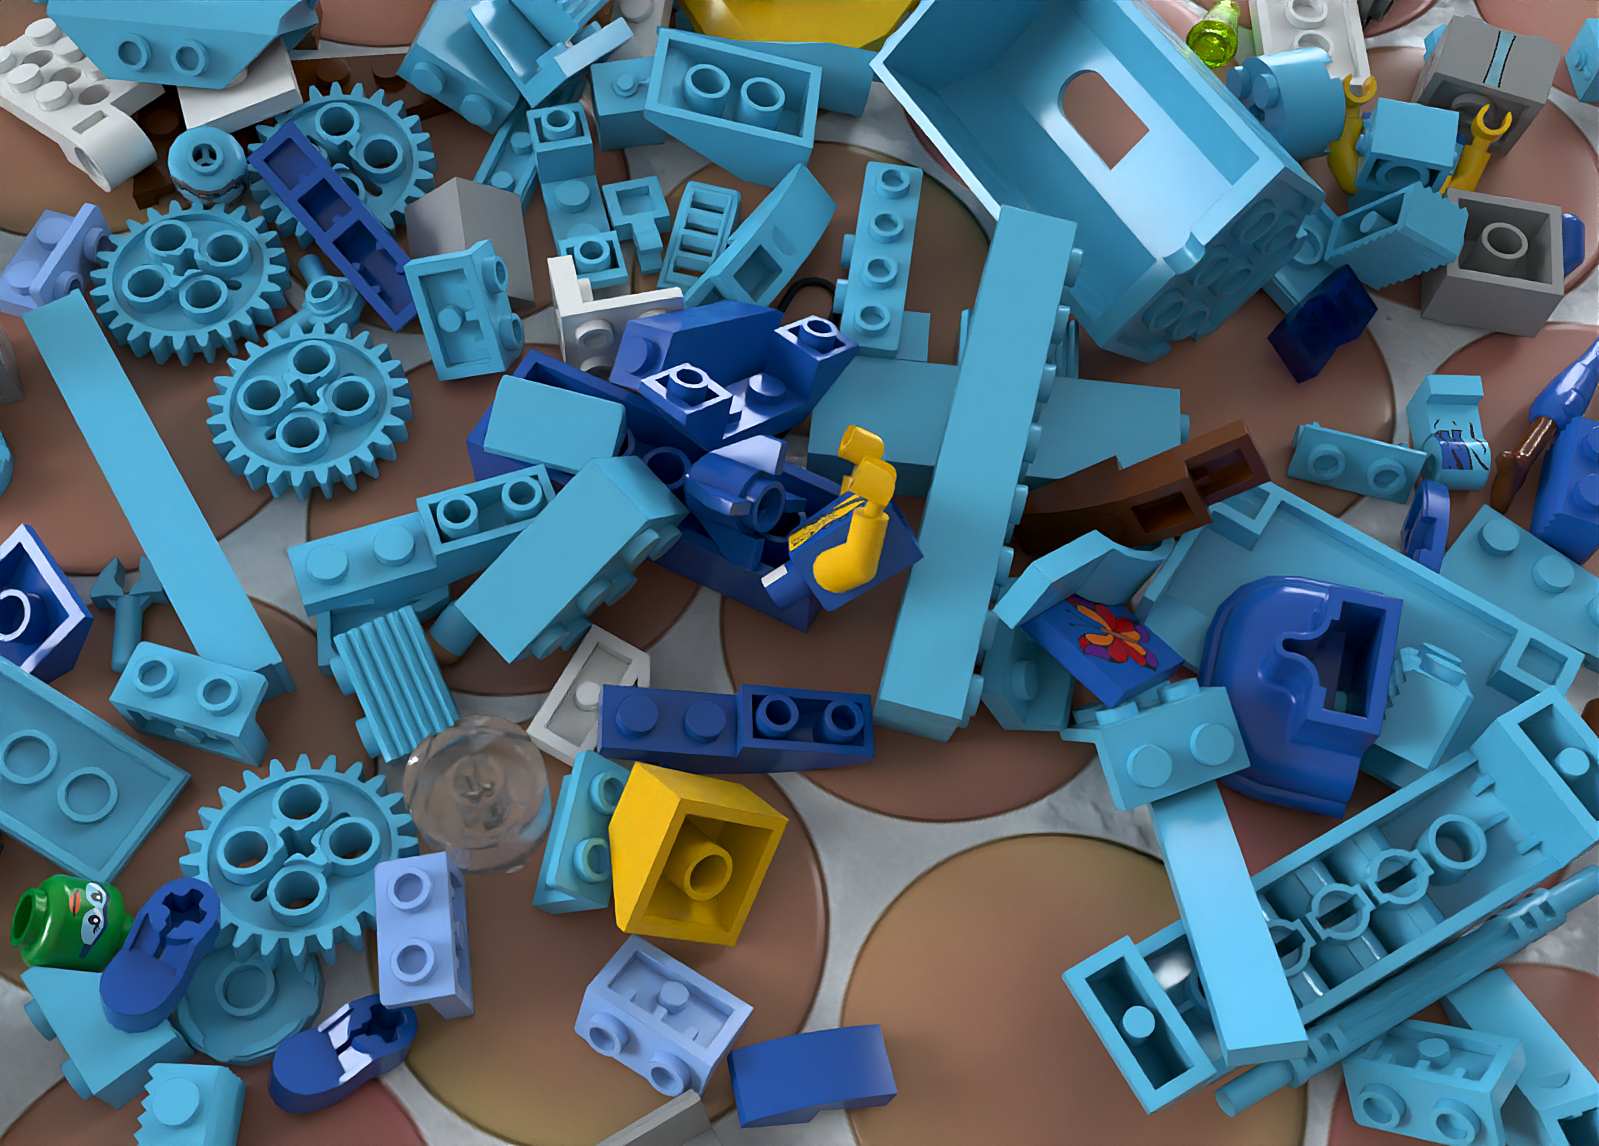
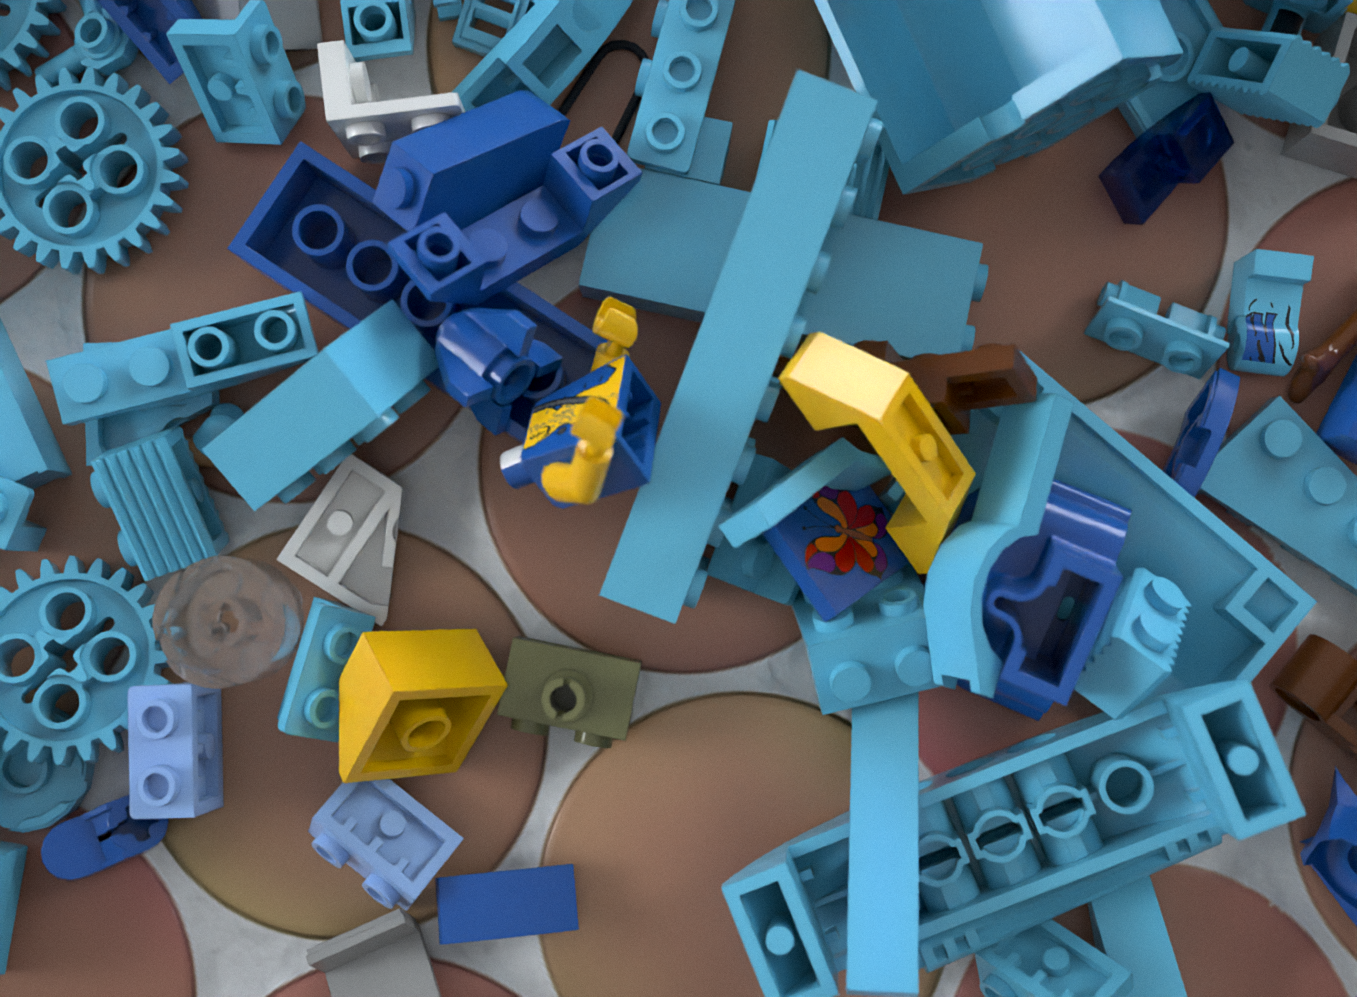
camera: 10 degrees right, 25 degrees up
medium azure slope [483,375,627,475] -> none
blue slope [597,684,875,774] -> none
none -> olive brick [497,636,642,748]
none -> yellow slope [778,331,976,574]
none -> medium azure piece [923,393,1074,698]

